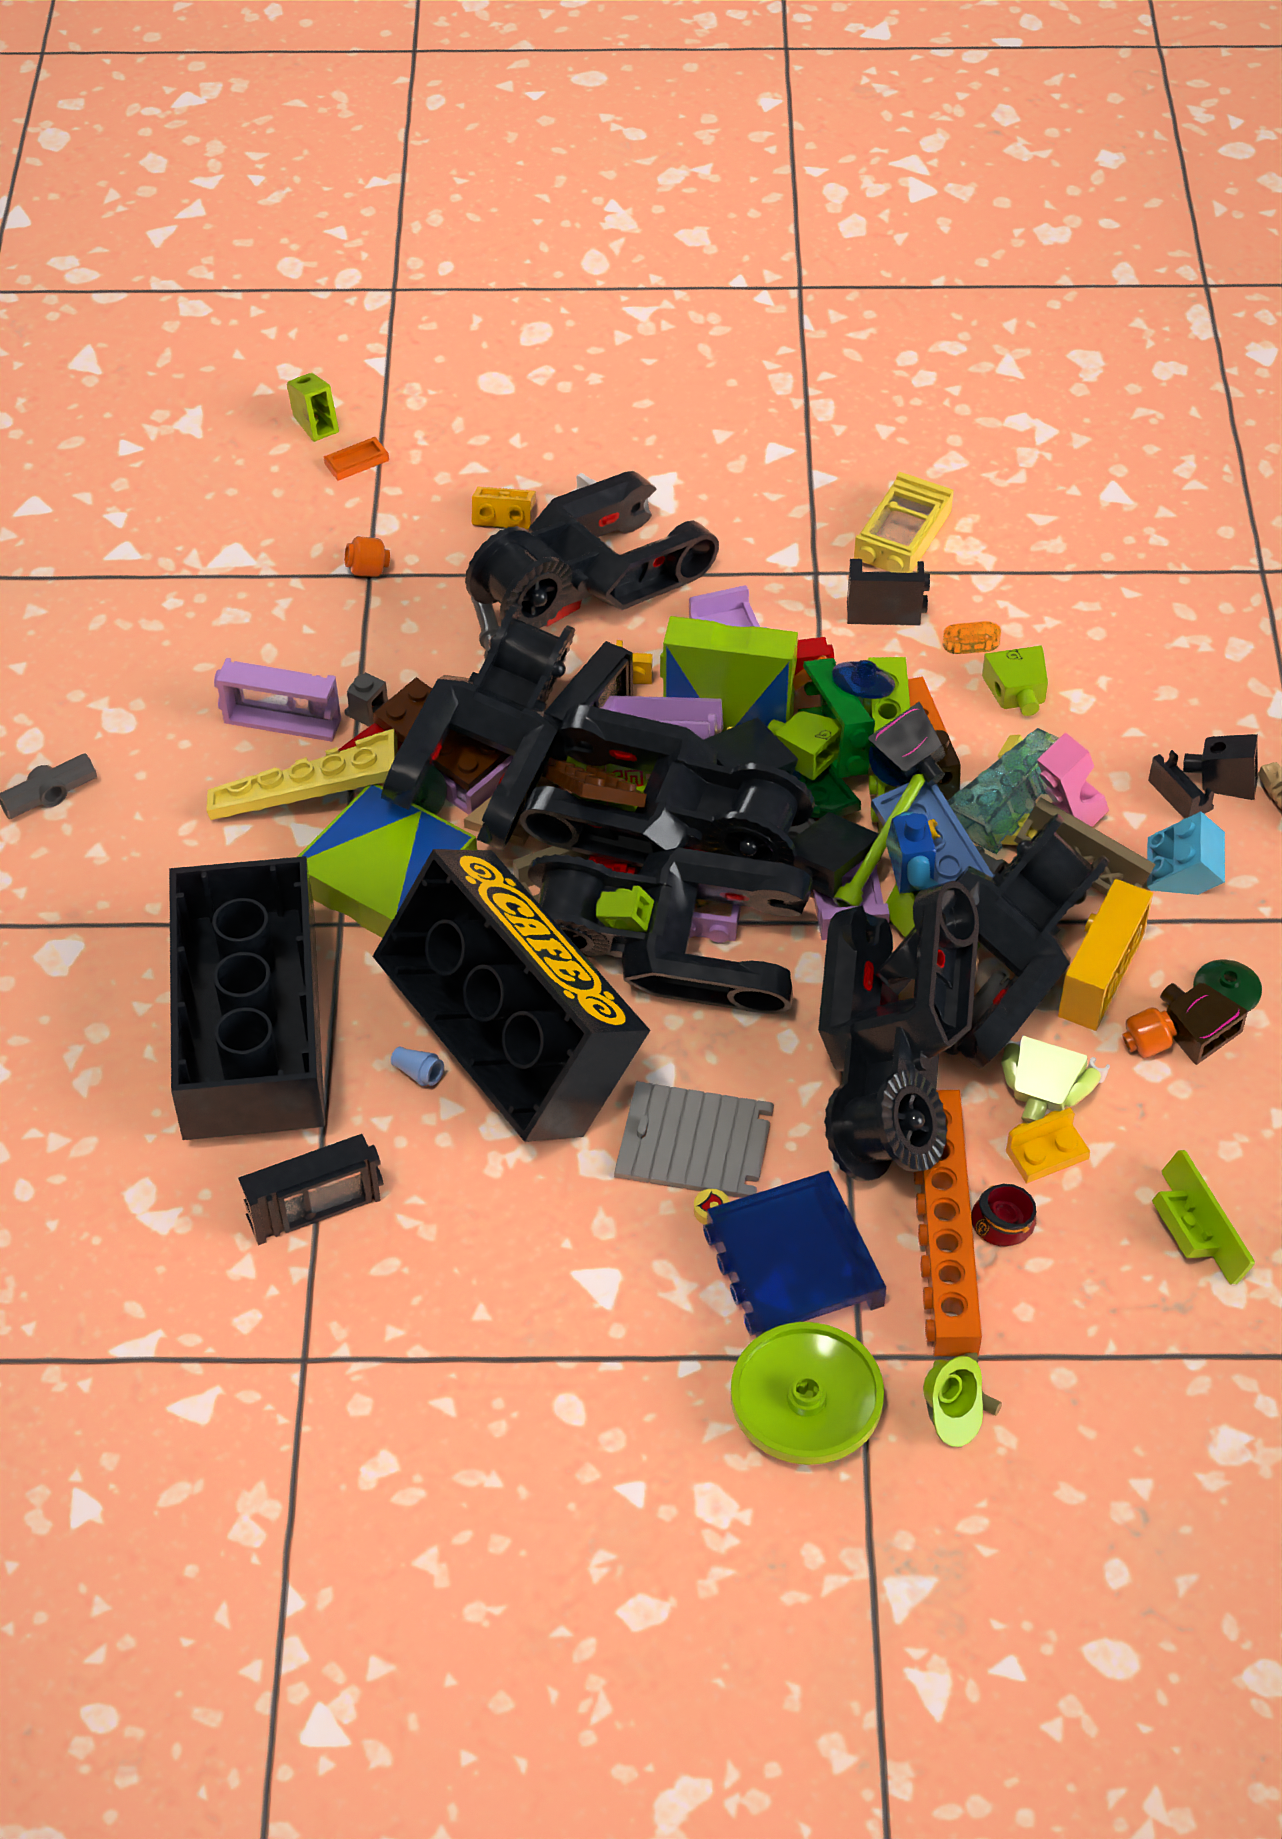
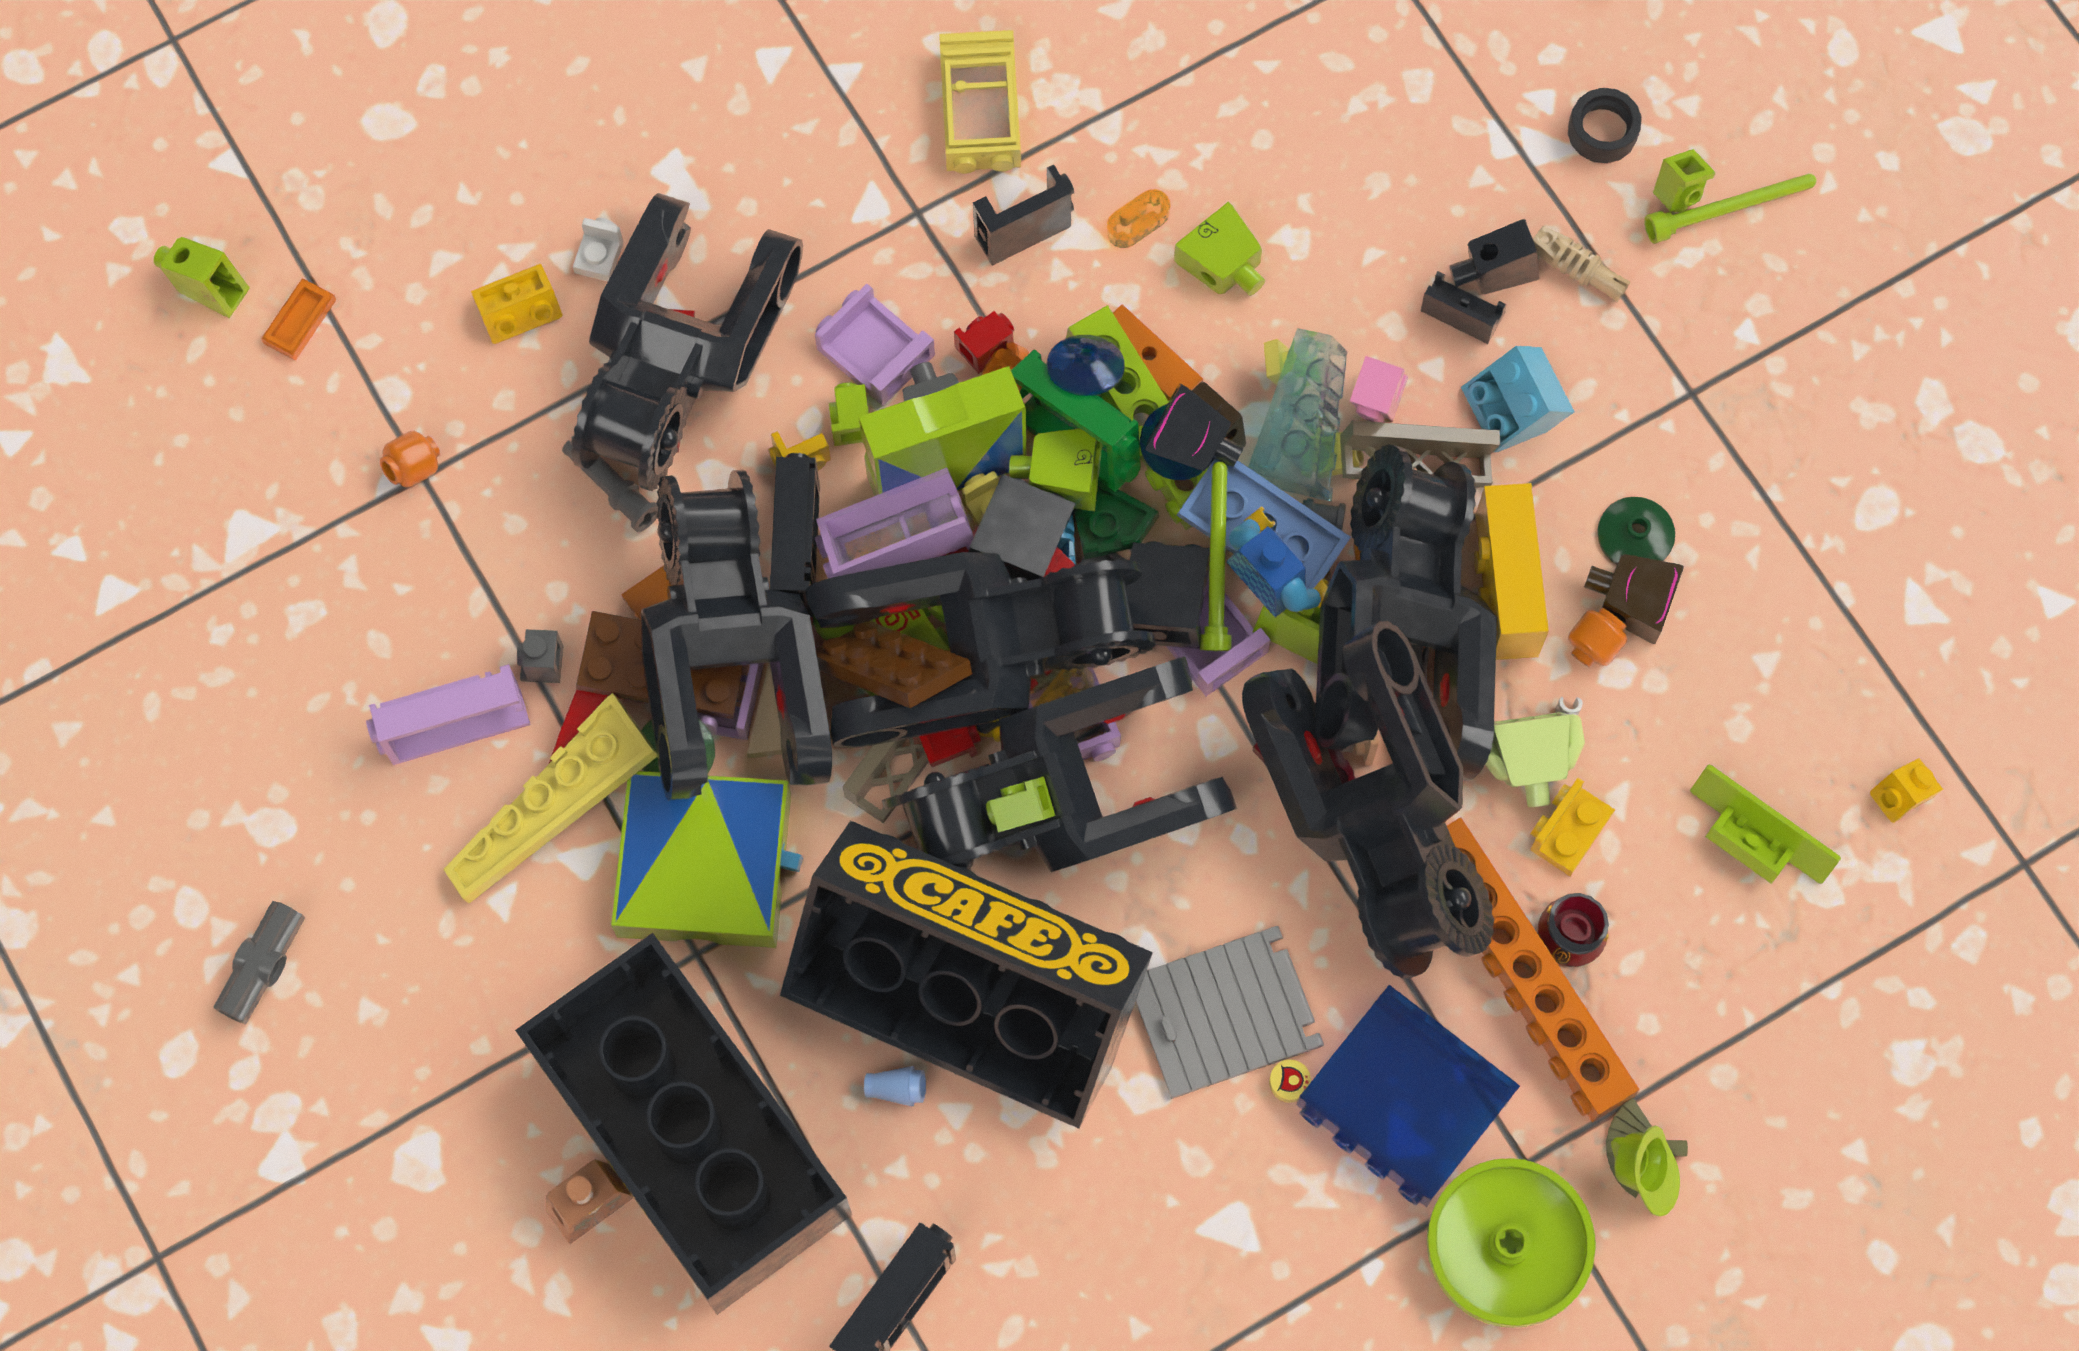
camera: 30 degrees left, 20 degrees up
none -> nougat torso [546,1159,633,1244]

